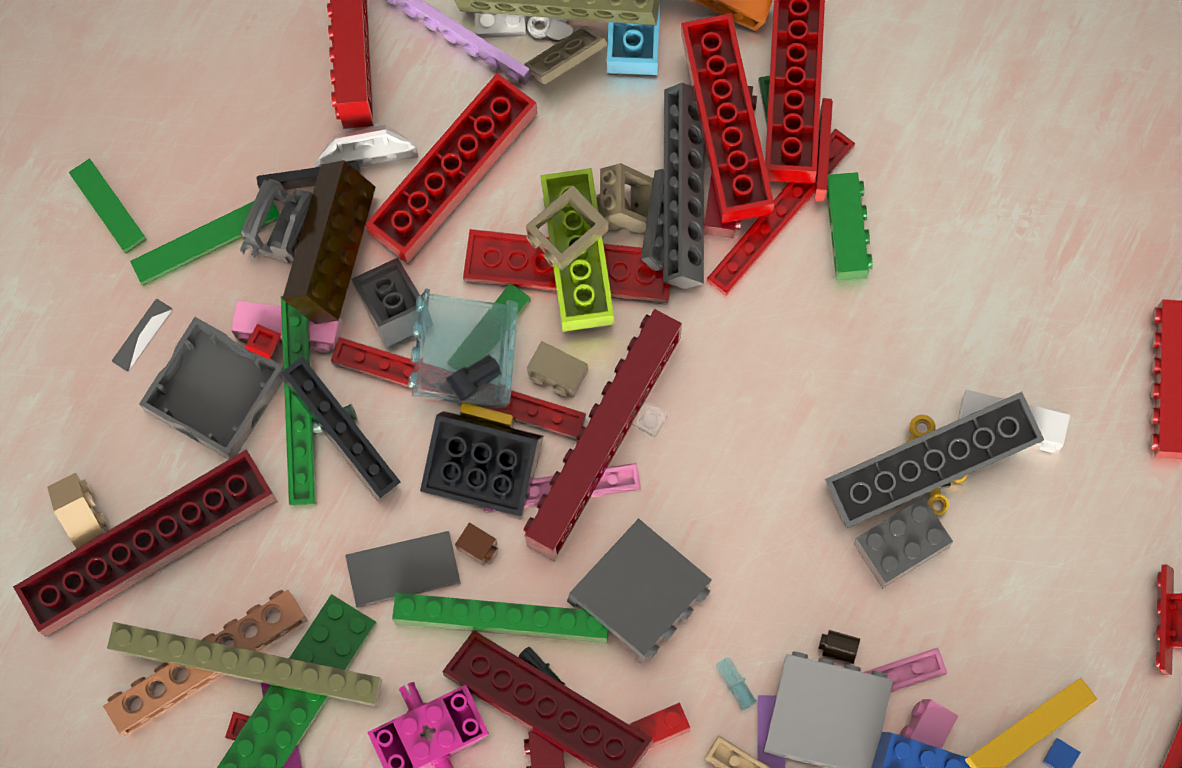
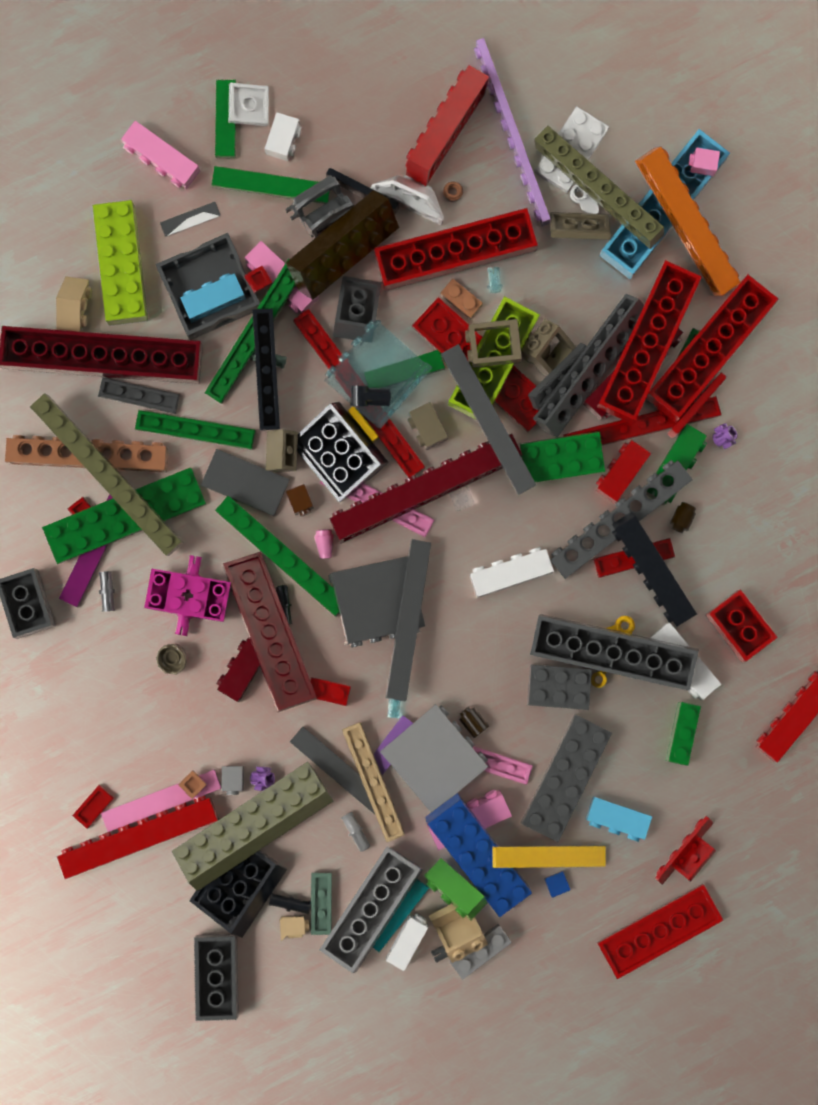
camera: 30 degrees right, 10 degrees up
none -> lime brick [92,200,148,326]
none -> dark grey tile [98,377,180,414]
none -> bright pink brick [121,121,200,190]
none -> green tile [135,410,256,450]
none -> medium azure brick [180,273,246,323]
none -> white plate [229,83,269,126]
none -> white brick [265,112,302,161]
none -> dark tan brick [266,429,298,473]
none -> bright pink cone [314,529,334,559]
none -> dark grey tile [385,539,431,702]
none -> nougat plate [440,278,483,319]
none -> dark grey tile [441,344,536,495]
none -> nougat plate [443,181,463,201]
none -> white brick [470,547,554,598]
none -> clear light blue pin [487,267,503,293]
none -> green brick [519,431,605,482]
none -> dark grey brick [520,715,612,842]
none -> dark grey brick [550,460,693,579]
none -> medium azure brick [585,797,652,842]
none -> red tile [593,538,675,578]
none -> red brick [595,440,651,504]
none -> black brick [612,512,697,627]
none -> green brick [665,702,701,766]
none -> dark brown brick [670,502,696,533]
none -> red brick [705,589,778,662]
none -> medium lavender gear [712,423,738,449]

